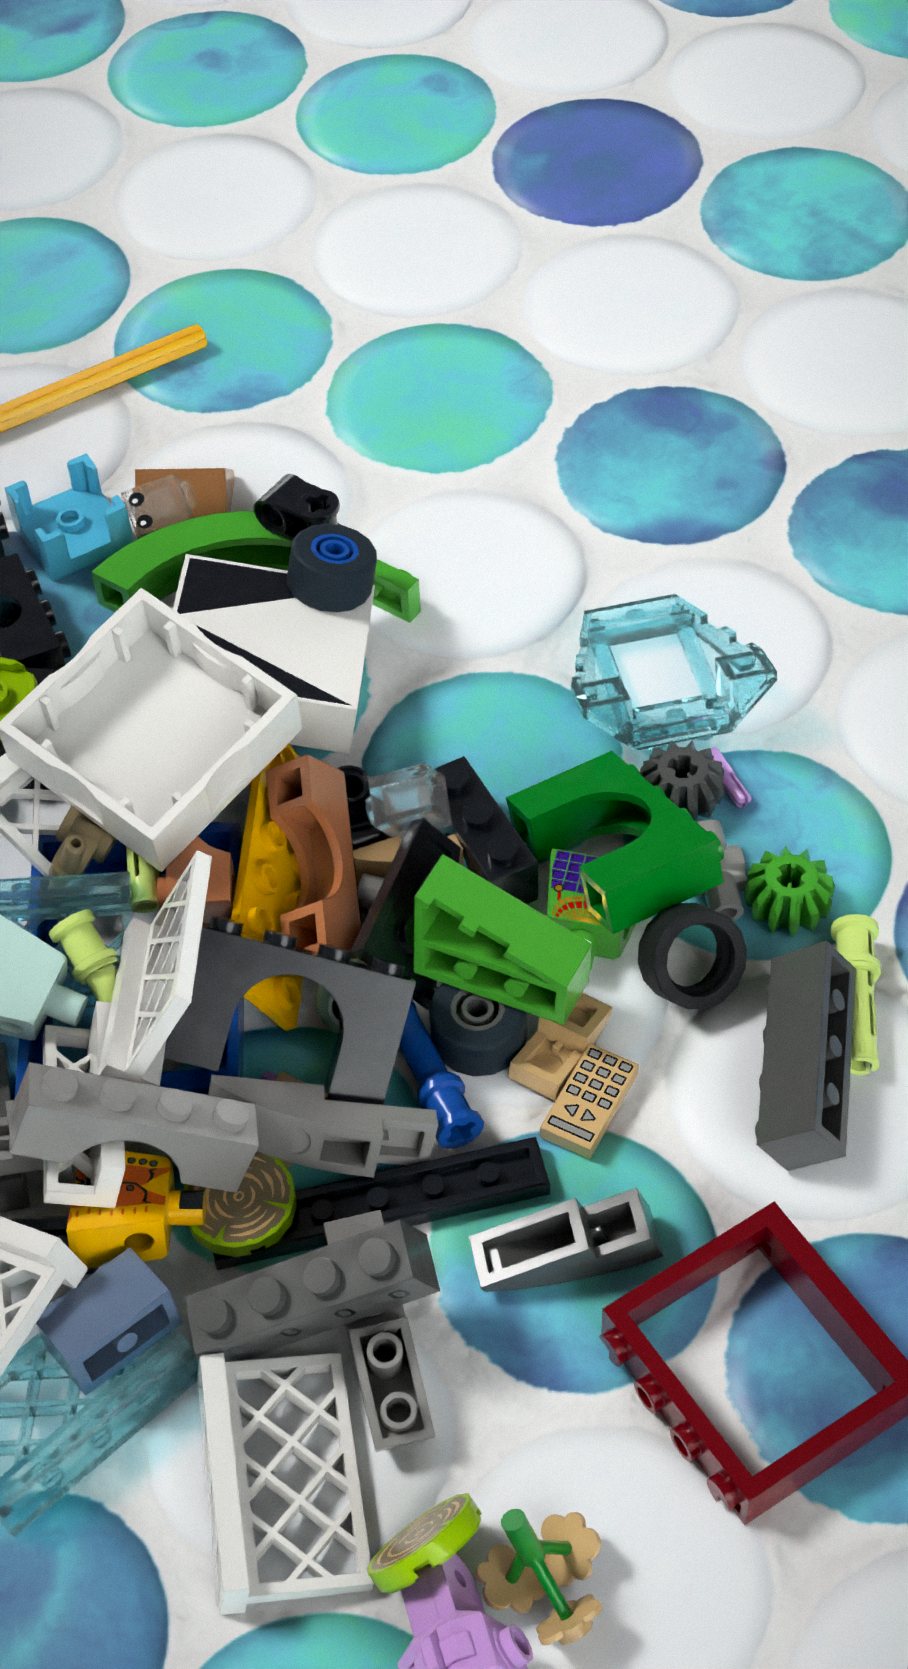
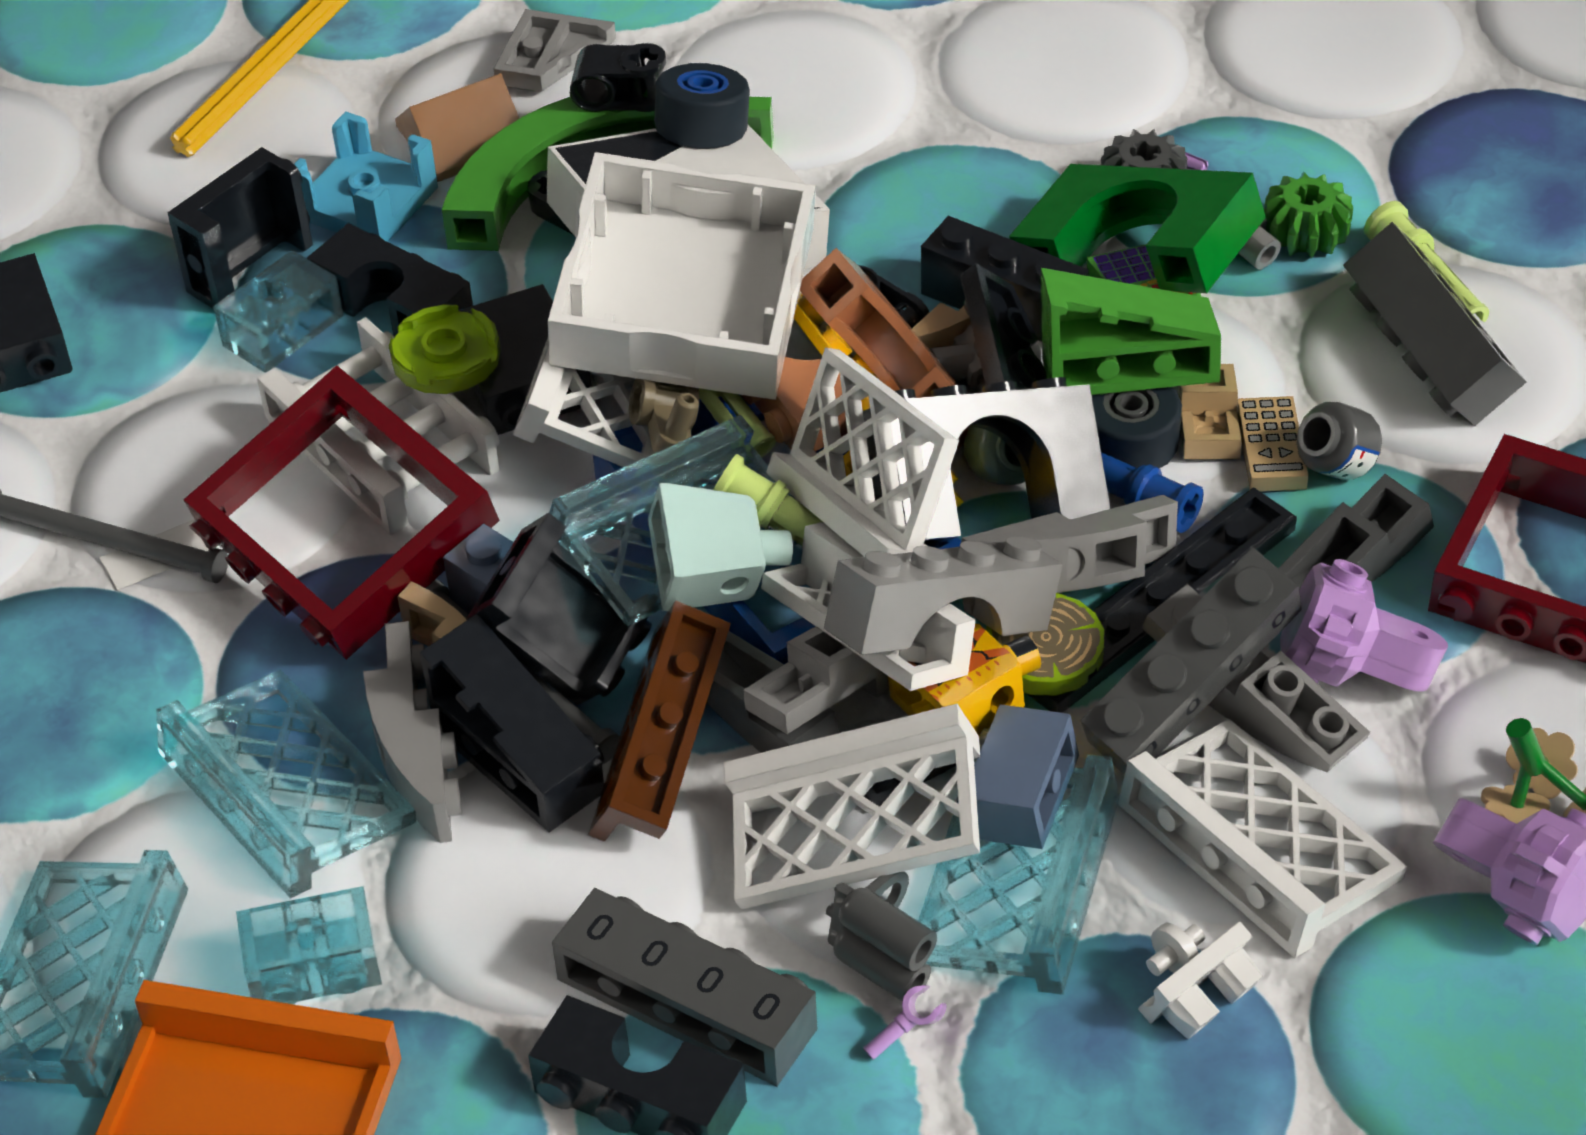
camera: 30 degrees left, 5 degrees down
clear brick [121,474,197,537] -> none
clear brick [366,763,452,838] -> none
lime tile [367,1493,482,1593] -> none
clear light blue windscreen [571,594,778,751] -> none
black tyre [638,903,747,1009] -> none
none -> light grey wing [493,9,616,92]
none -> white hips [1138,921,1263,1039]
none -> lavender piece [1280,559,1448,691]
none -> dark grey head [1296,402,1382,480]

